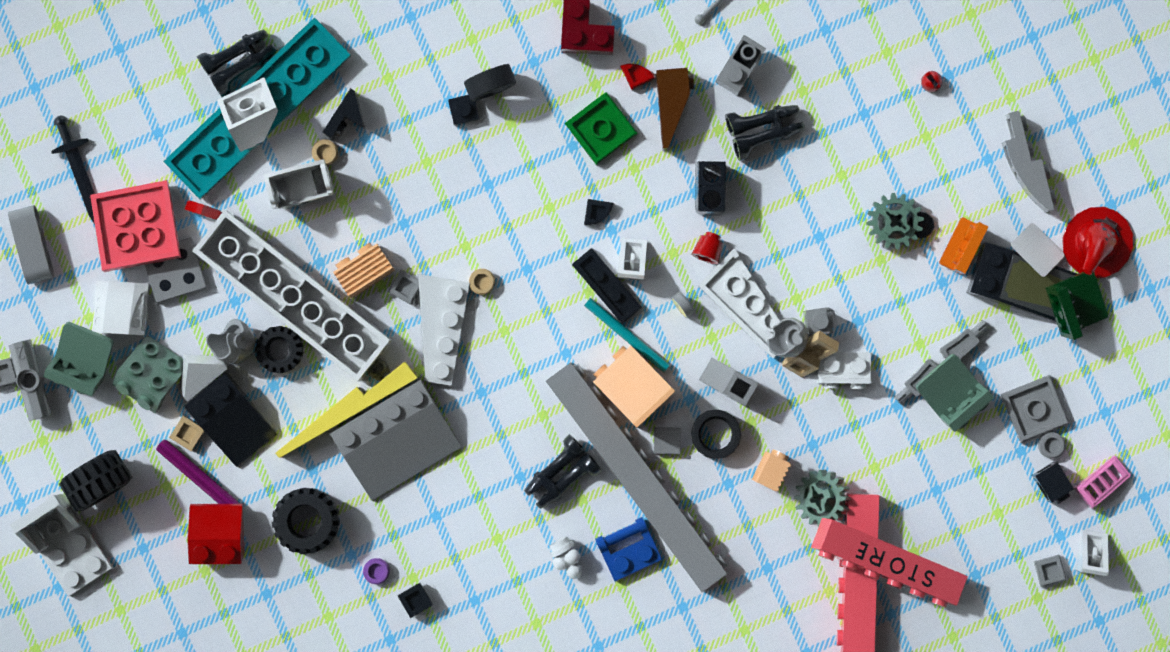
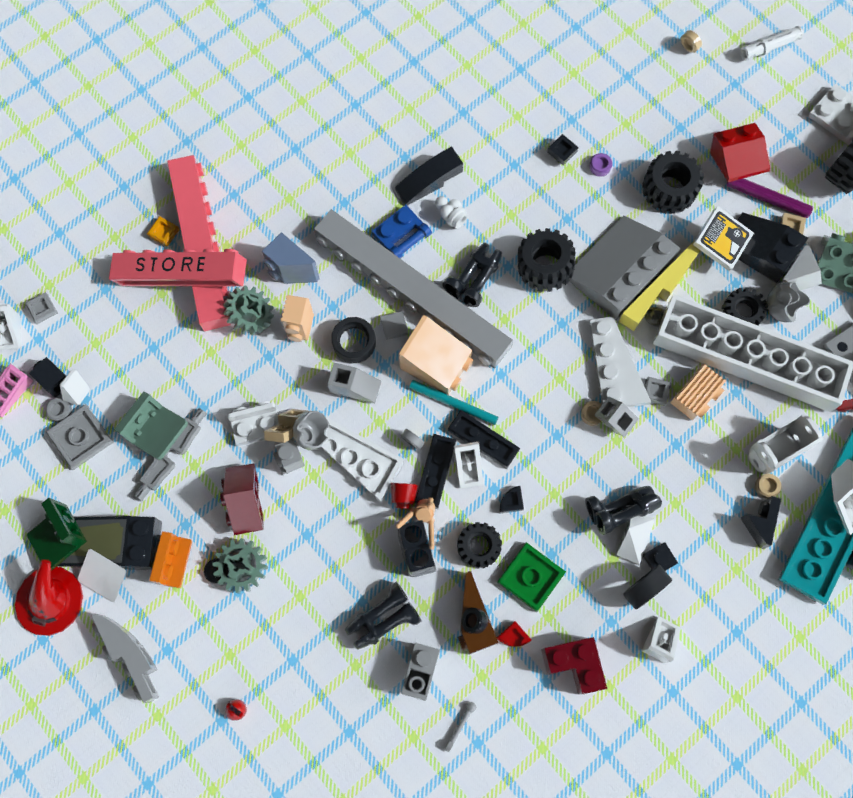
camera: 160 degrees right, 15 degrees down
none -> white slope [60,369,90,405]
none -> light orange tile [147,216,180,247]
none -> brick [220,463,264,535]
none -> sand blue slope [262,232,320,284]
none -> black slope [395,146,463,206]
none -> light nougat plant [396,497,435,550]
none -> black tile [415,434,456,509]
none -> black tyre [457,522,502,569]
none -> black piece [461,607,488,634]
none -> black tyre [517,228,576,292]
none -> black piece [585,486,662,535]
none -> light grey brick [595,397,639,437]
none -> white slope [616,516,655,565]
none -> white slope [641,616,681,663]
none -> tile [693,207,754,271]

